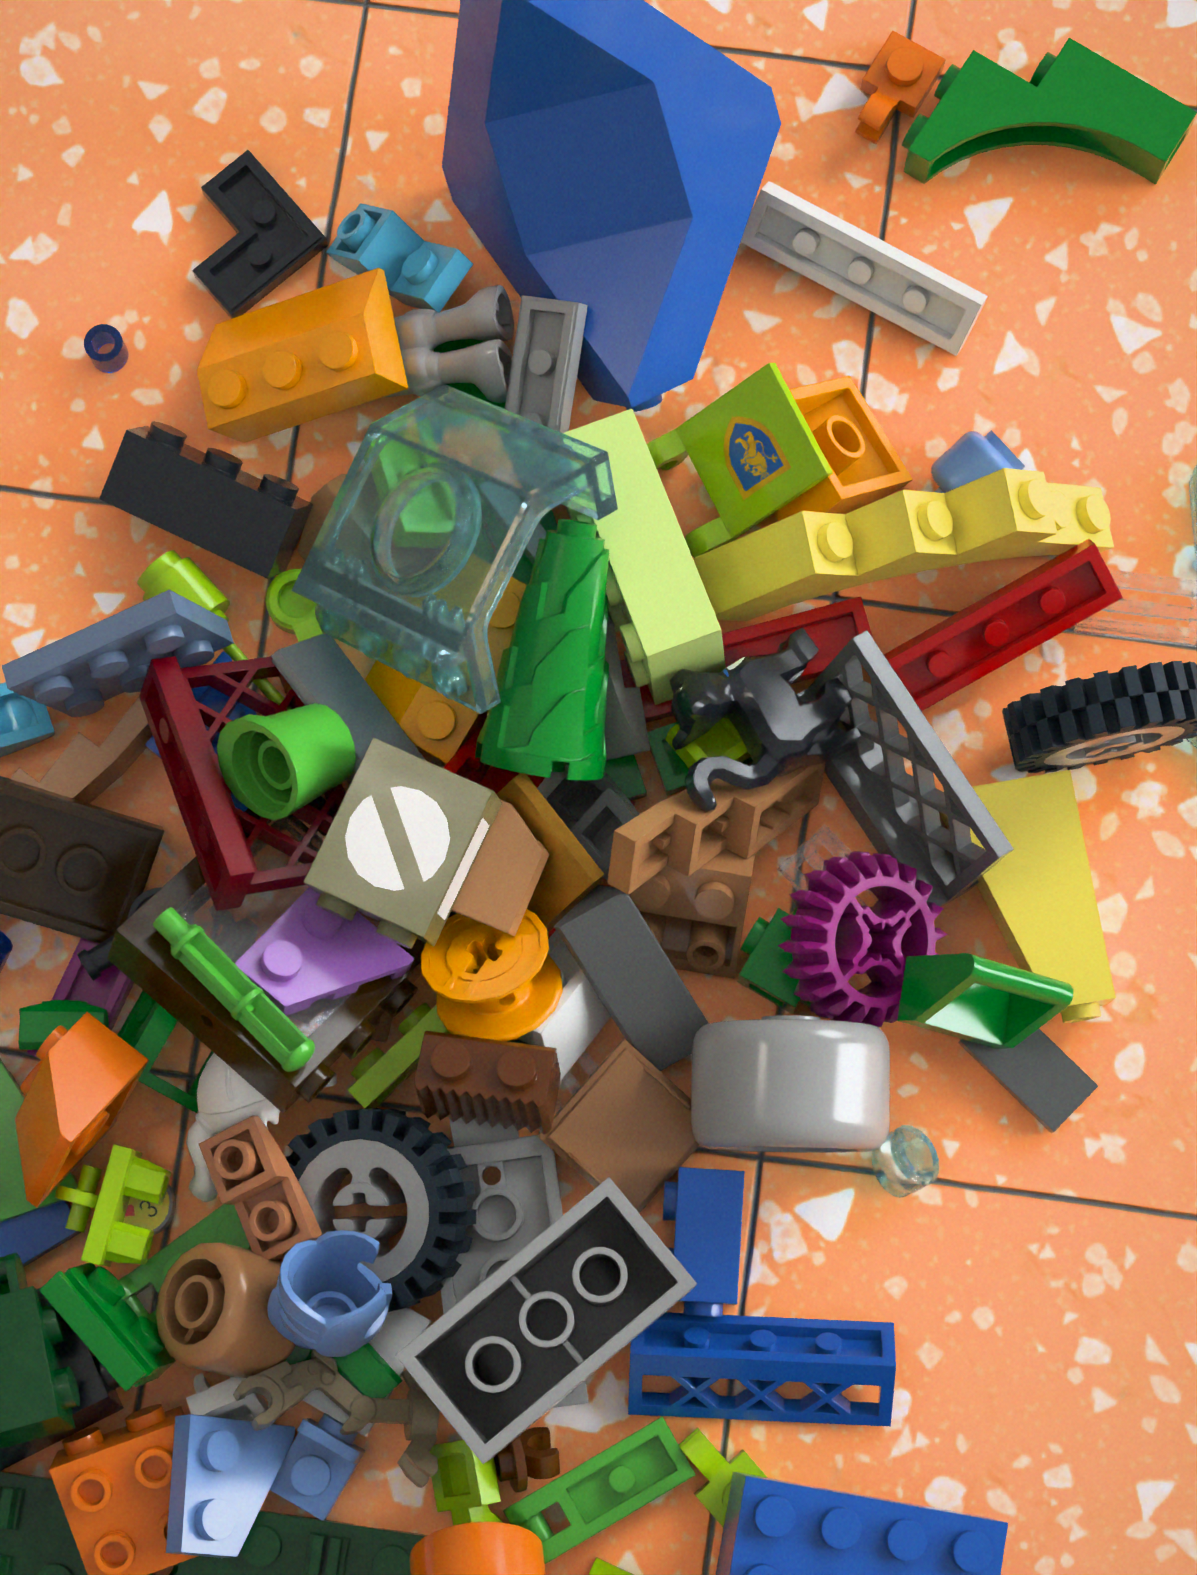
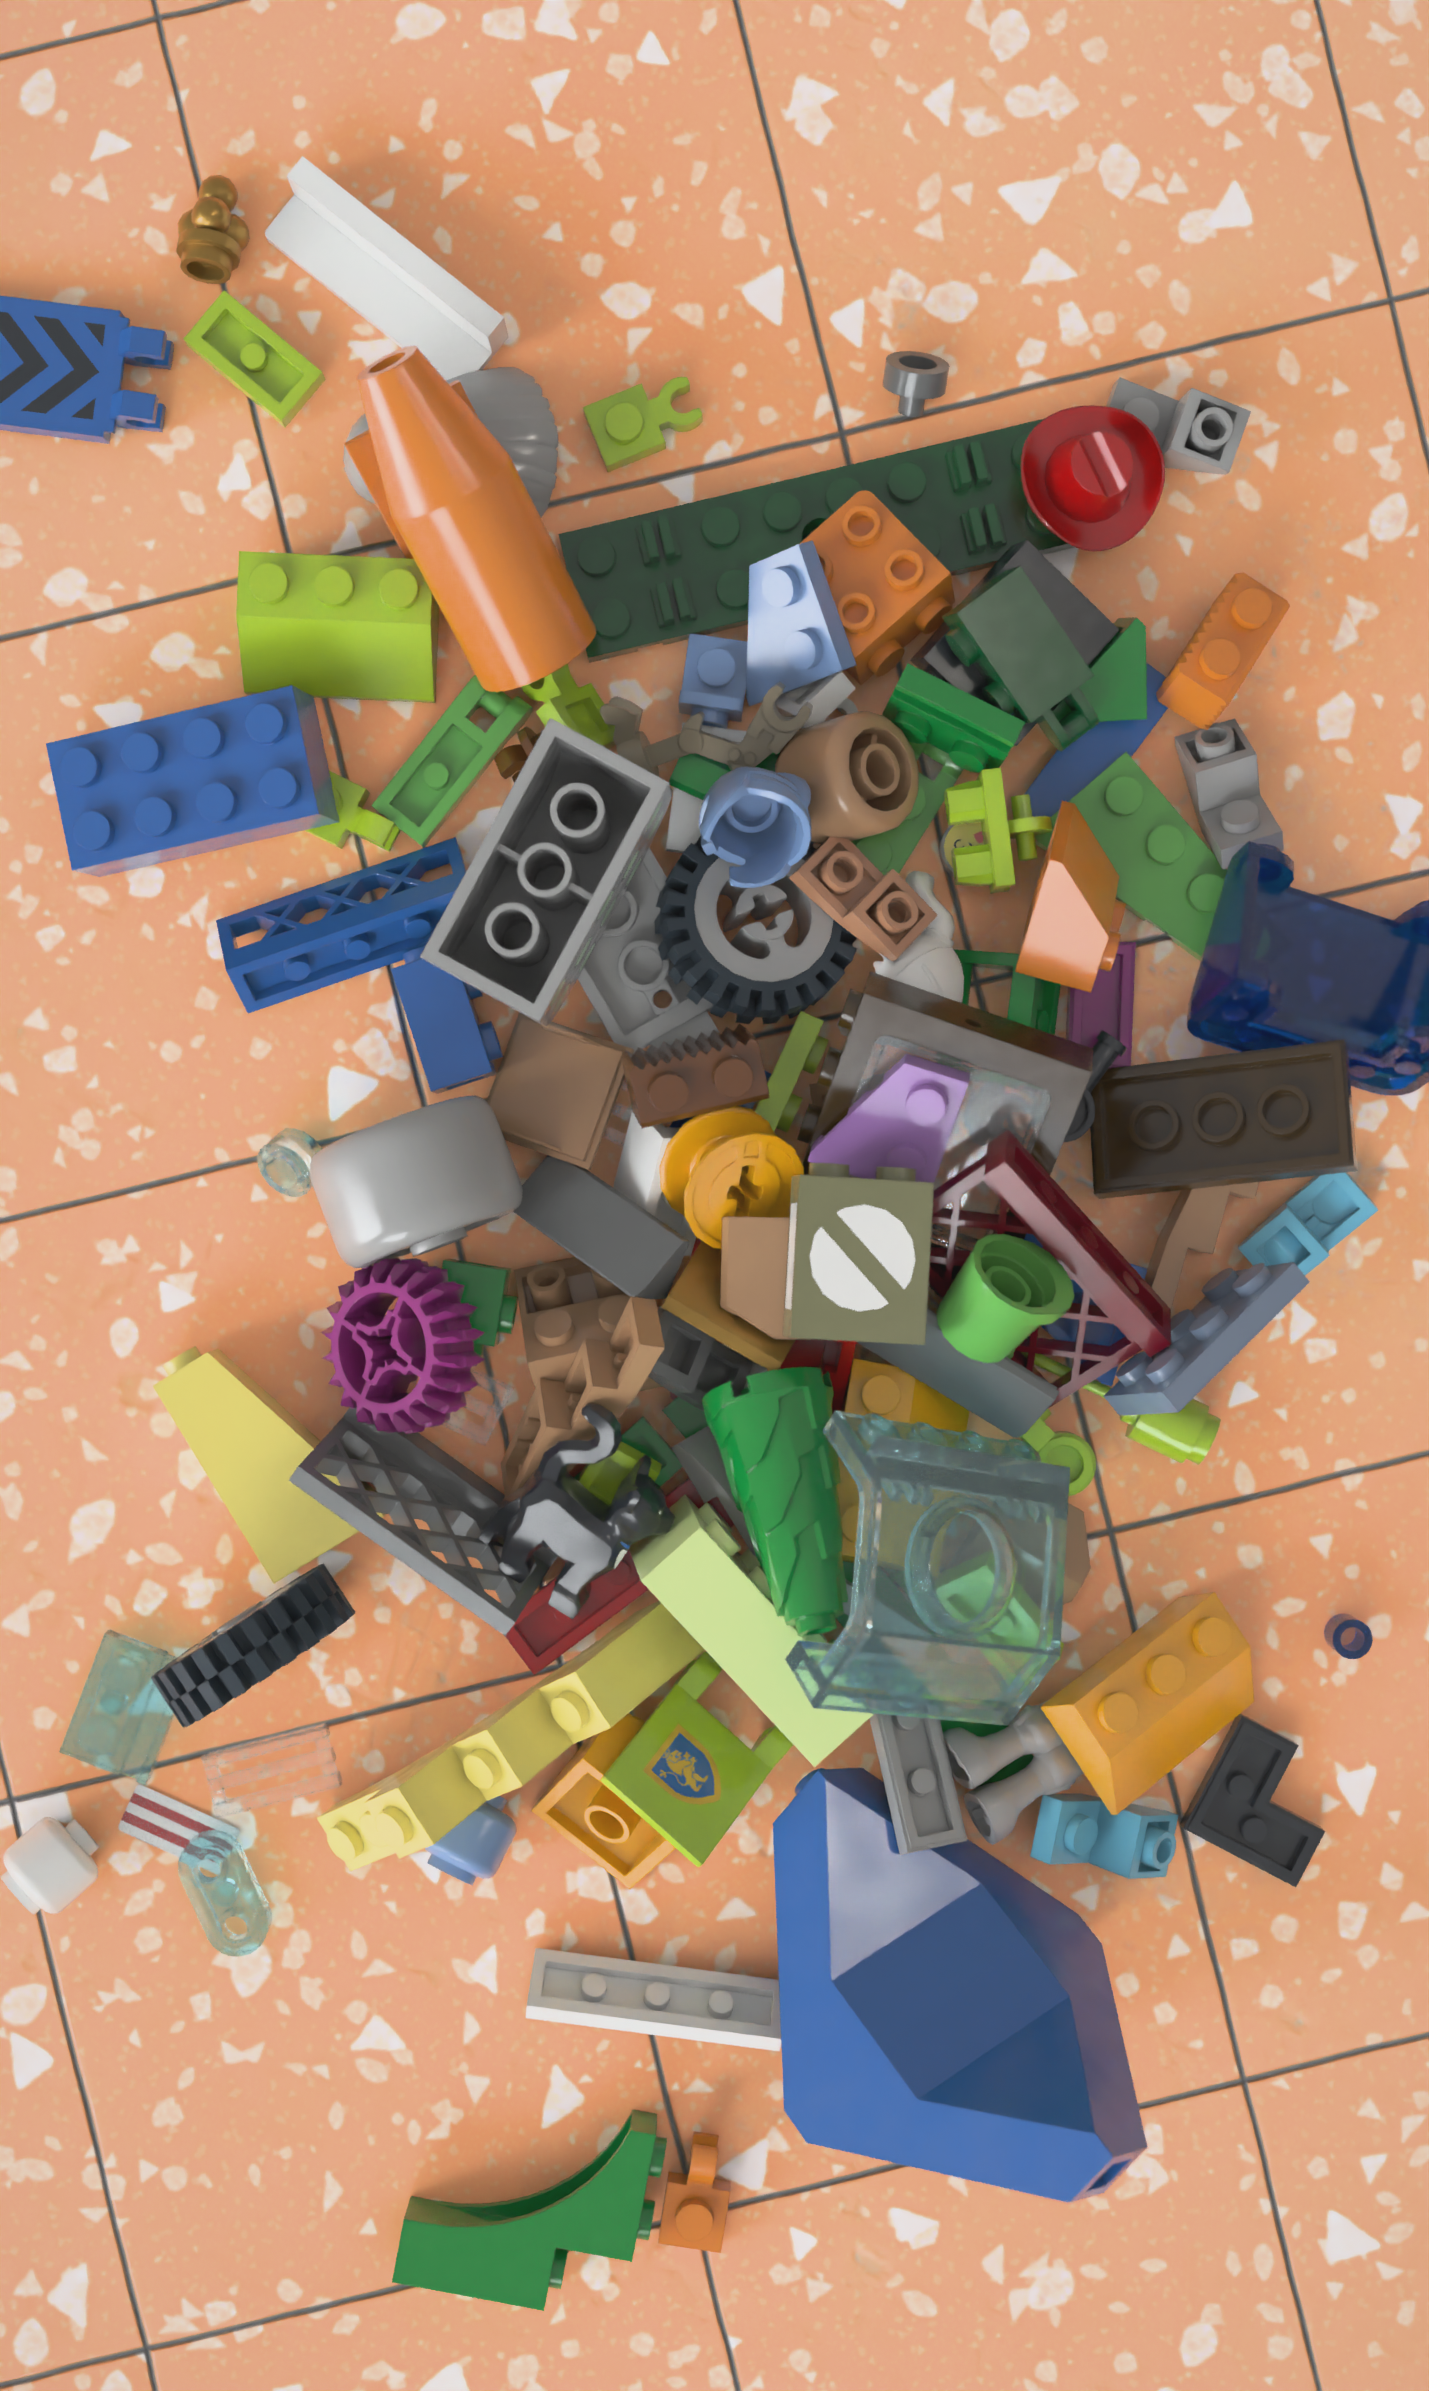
camera: 150 degrees right, 10 degrees up
green piece [18,1000,109,1050] -> none
black brick [99,421,313,579] -> none
bright green piece [153,907,315,1072] -> none
red plate [884,539,1123,723] -> none
green tile [897,953,1073,1049] -> none
dark grey tile [958,1029,1098,1134] -> none

